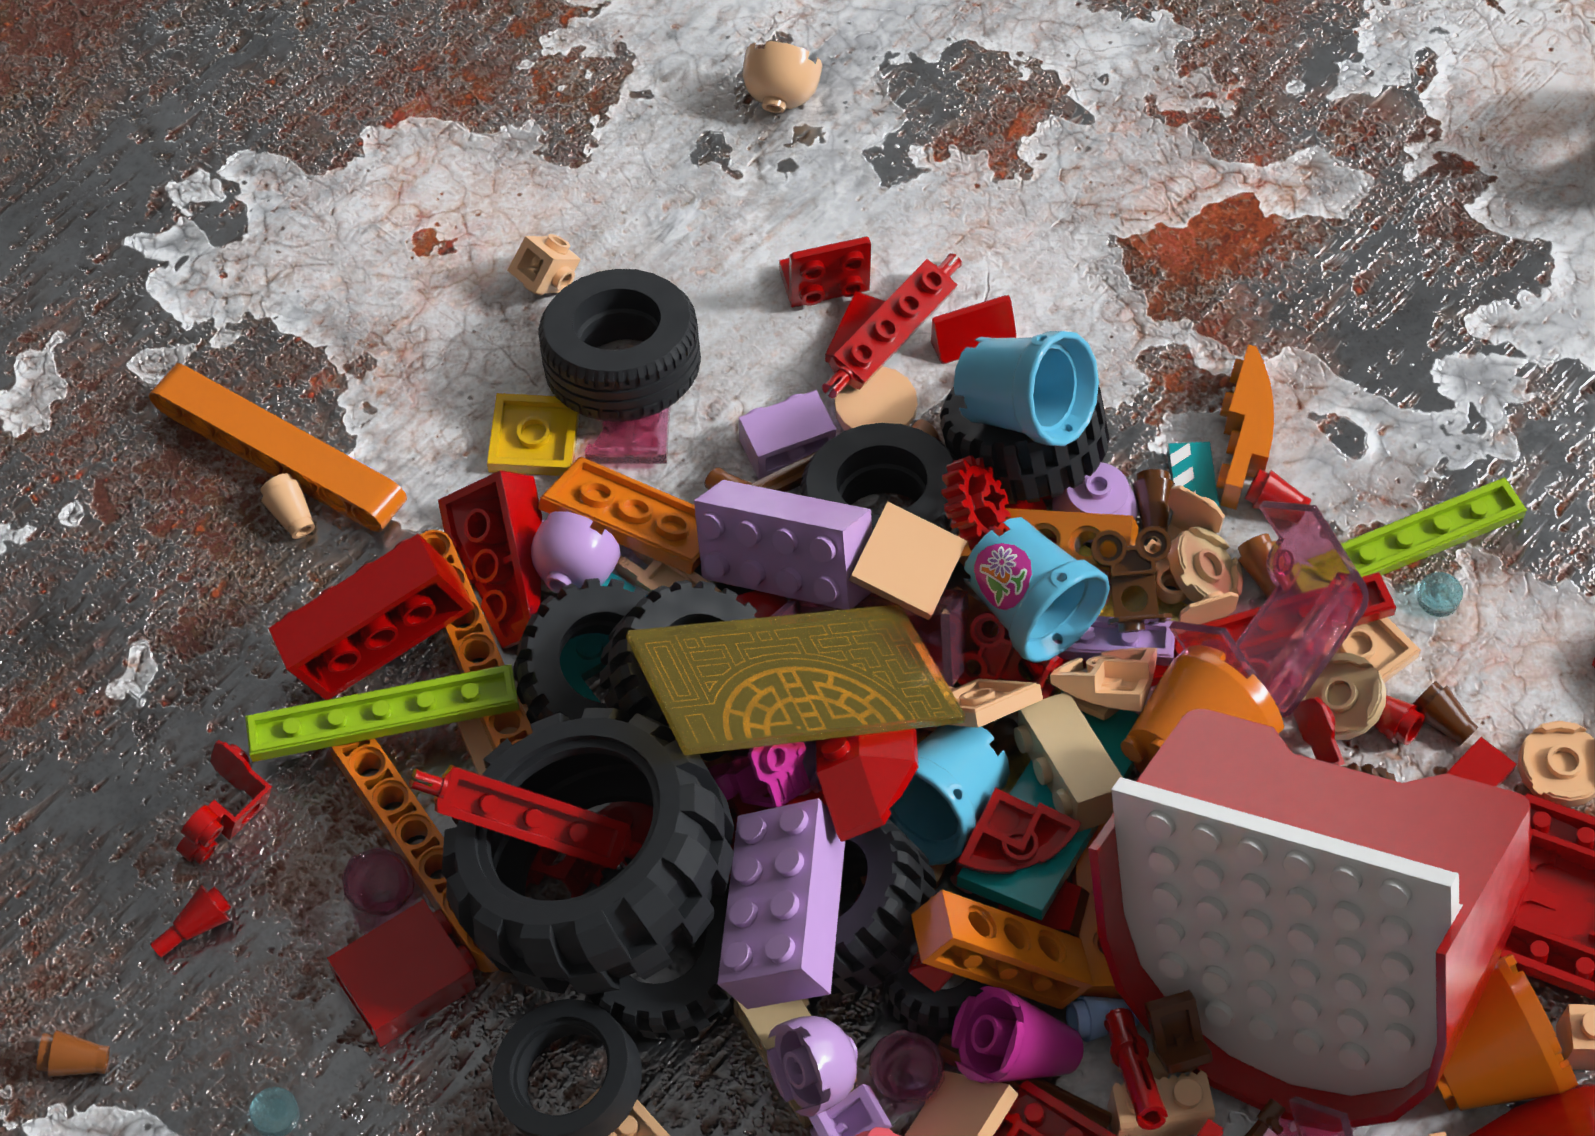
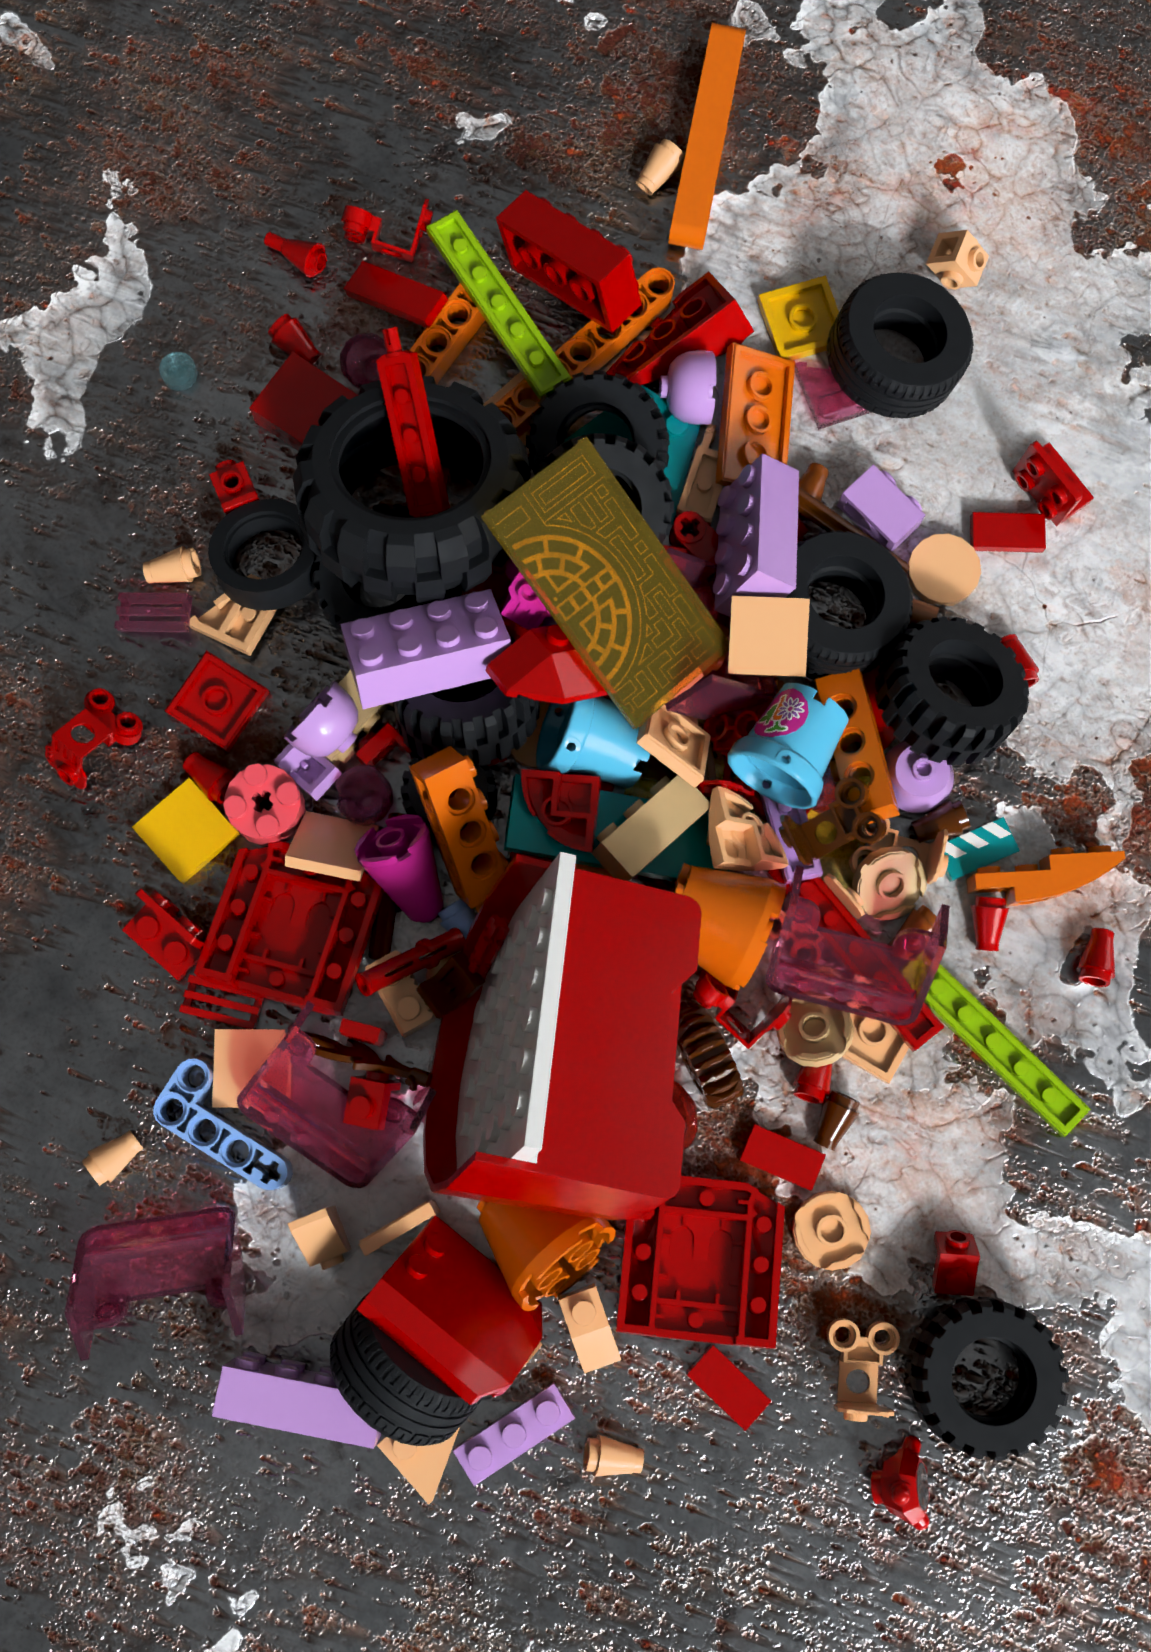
camera: 65 degrees right, 20 degrees up
dark orange cone [36,1030,110,1077] -> none
red plate [822,253,962,398] -> none
red slope [931,295,1017,364] -> none
red gear [941,455,1011,551] -> none
medium azure piece [954,331,1099,446] -> none
clear light blue tile [1417,572,1463,617] -> none
none -> red brick [209,459,260,515]
none -> red cone [268,313,321,365]
none -> red tile [343,261,448,328]
none -> red bracket [356,723,417,772]
none -> red axle [468,914,510,976]
none -> red cone [1076,928,1115,987]

